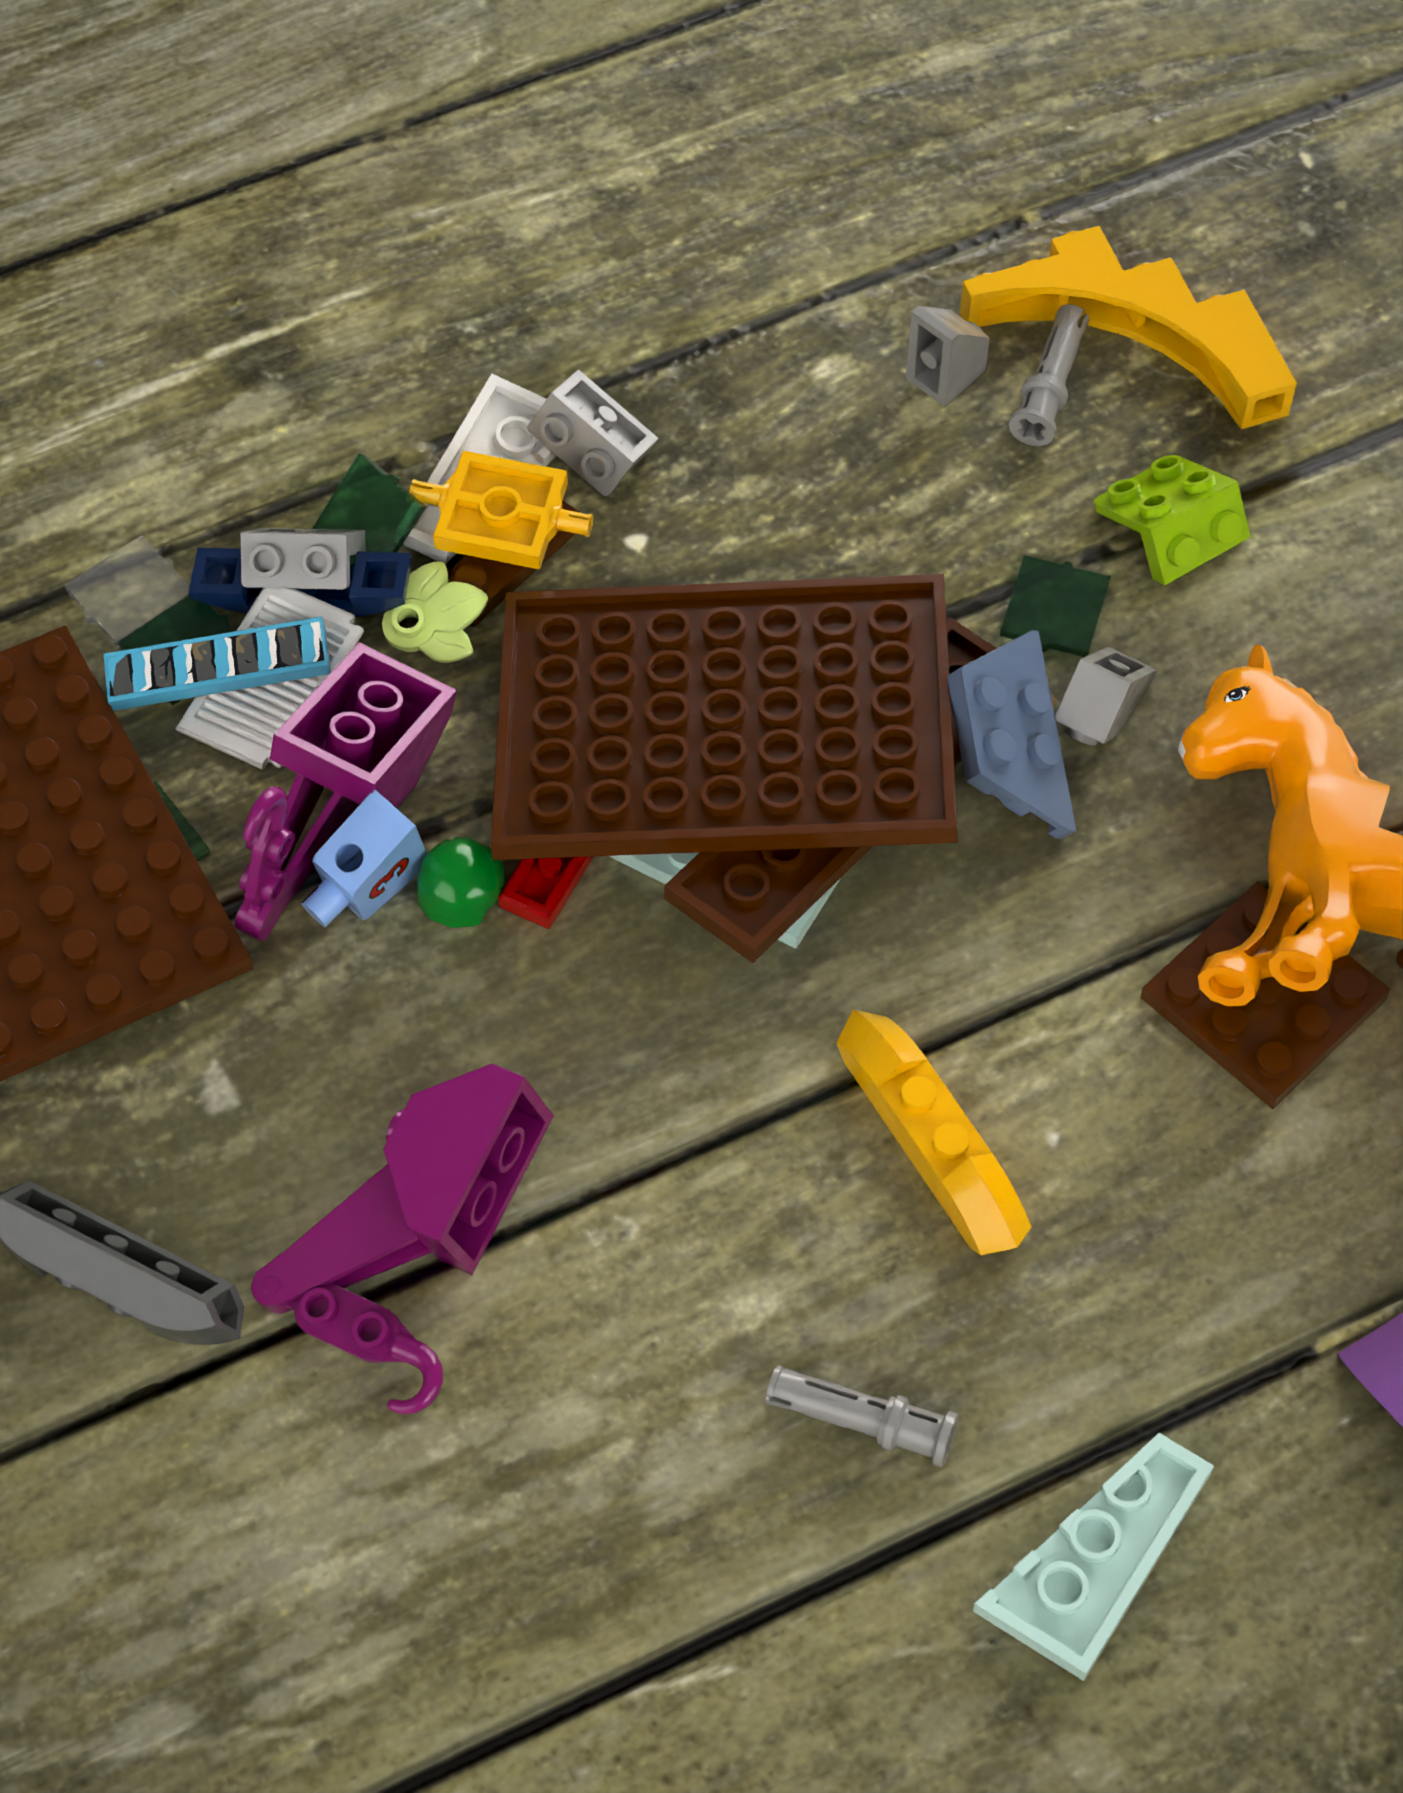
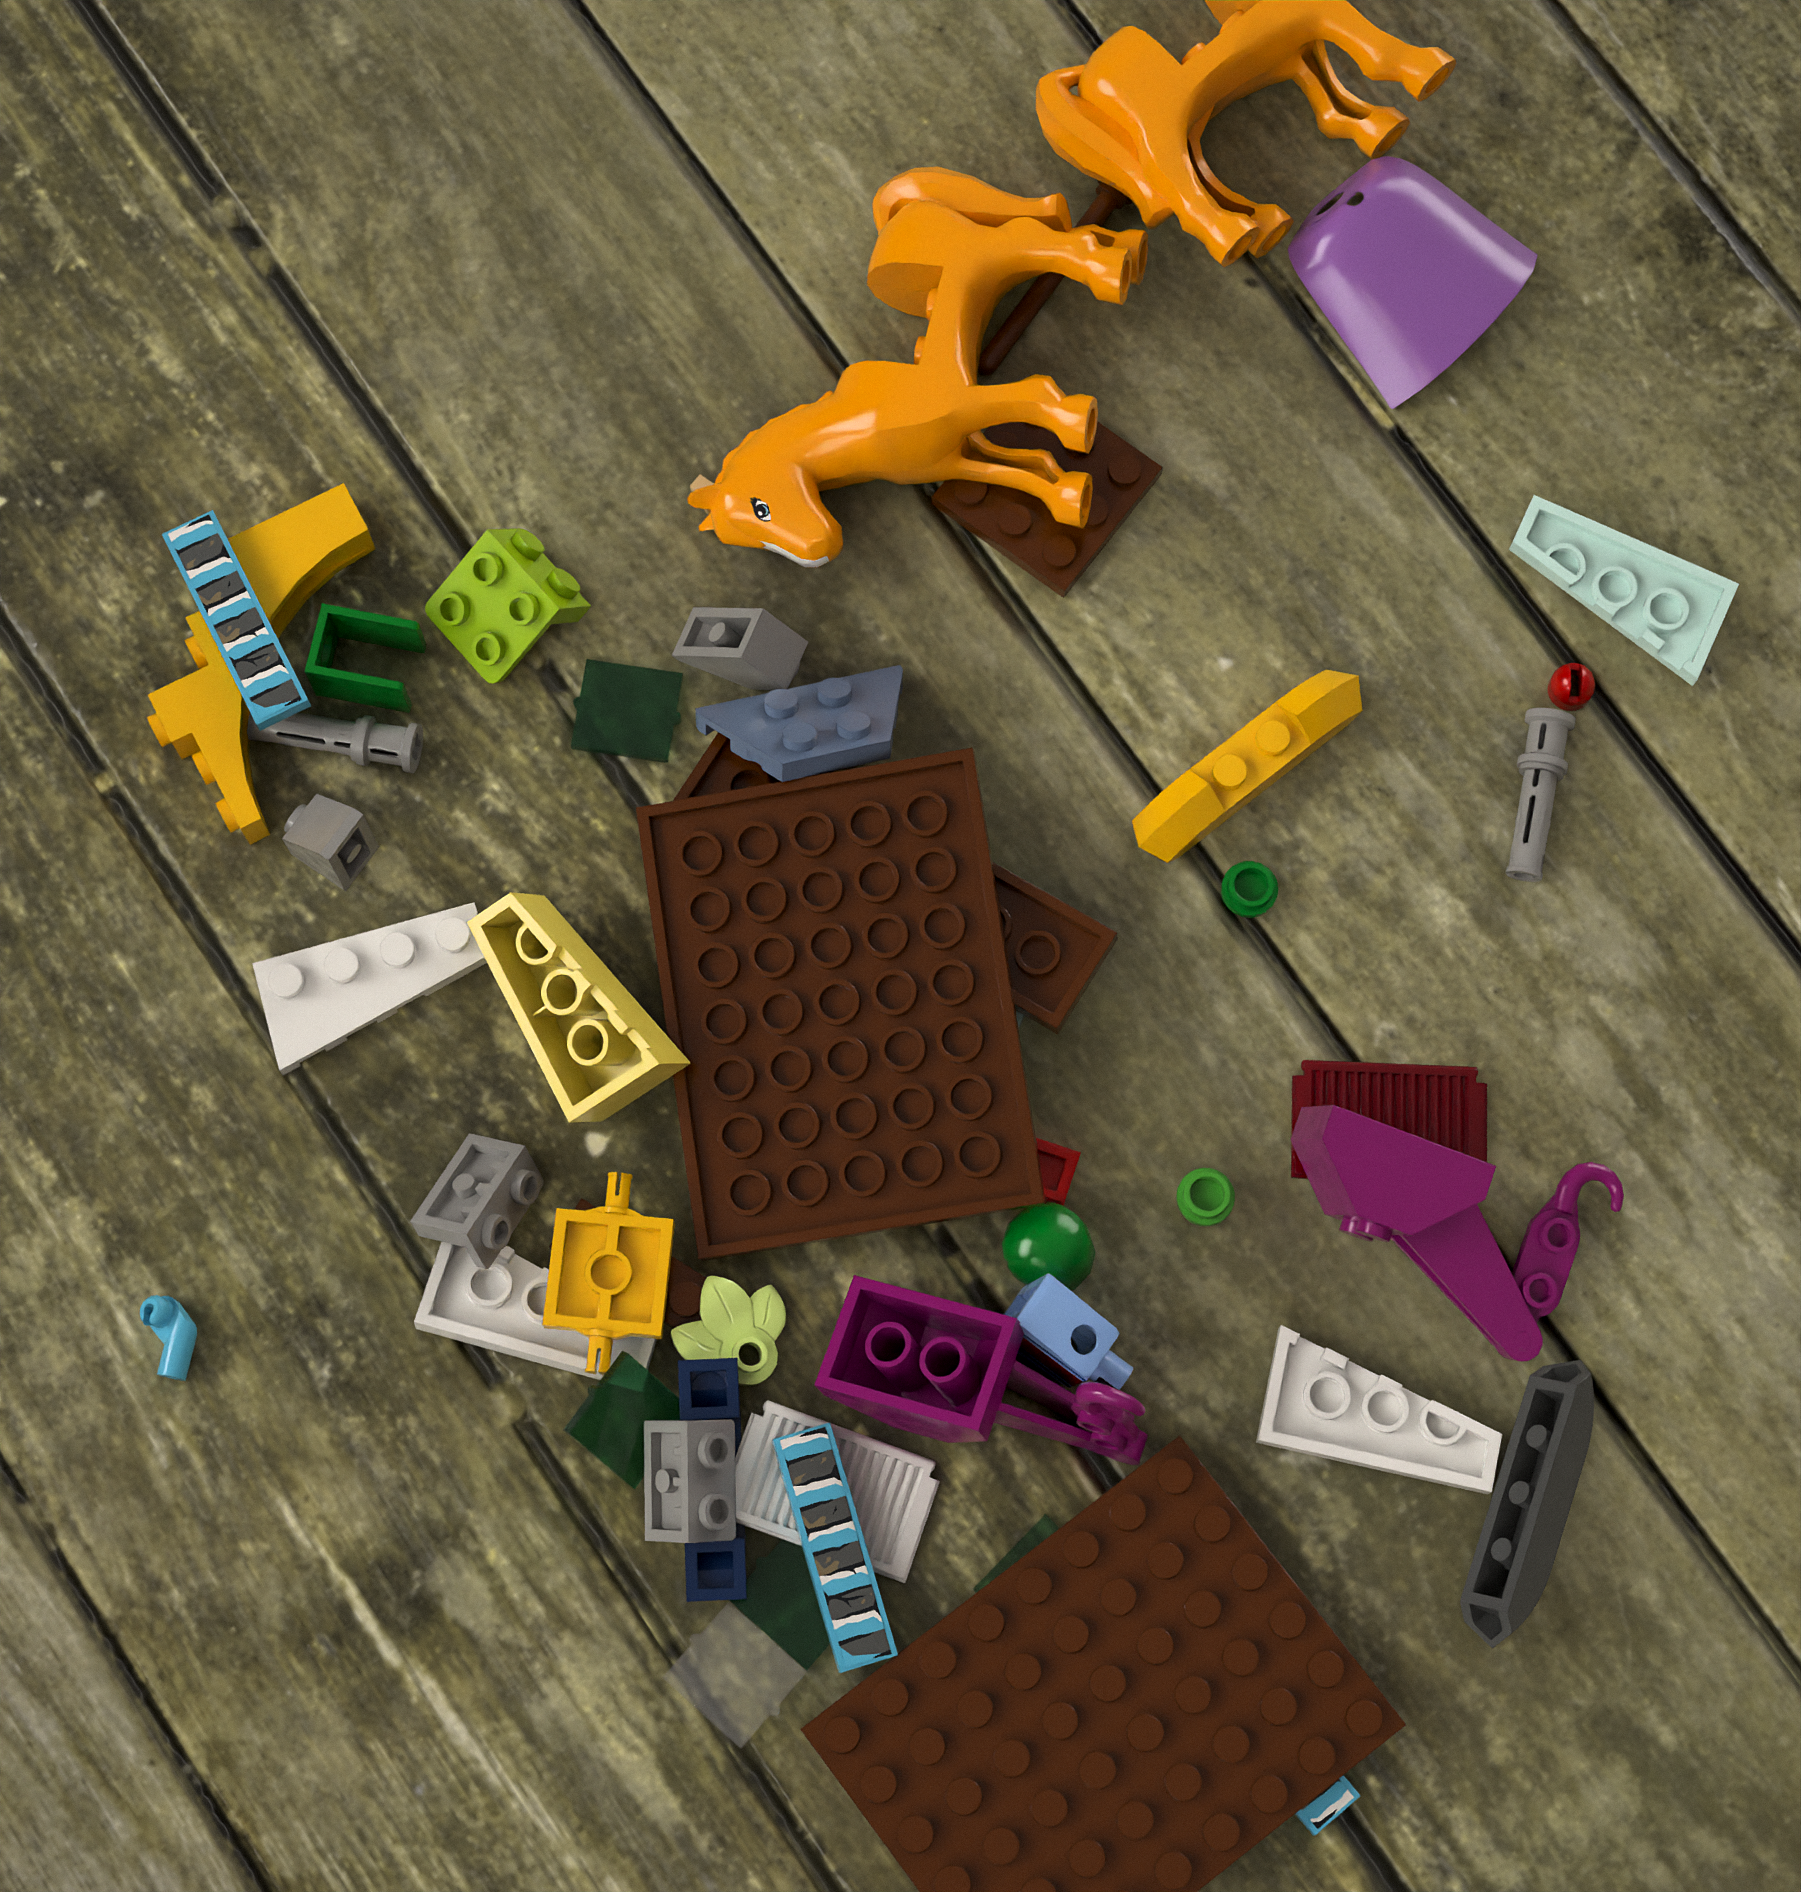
camera: 100 degrees left, 15 degrees up
none -> medium azure arm [140,1295,197,1381]
none -> tile [162,510,311,731]
none -> white wing [252,902,487,1075]
none -> green piece [304,603,427,713]
none -> light yellow wedge [467,892,691,1123]
none -> bright green plate [1176,1168,1235,1226]
none -> green plate [1221,861,1278,918]
none -> white wing [1256,1325,1502,1495]
none -> dark red window [1291,1060,1487,1179]
none -> red hinge [1548,663,1595,711]

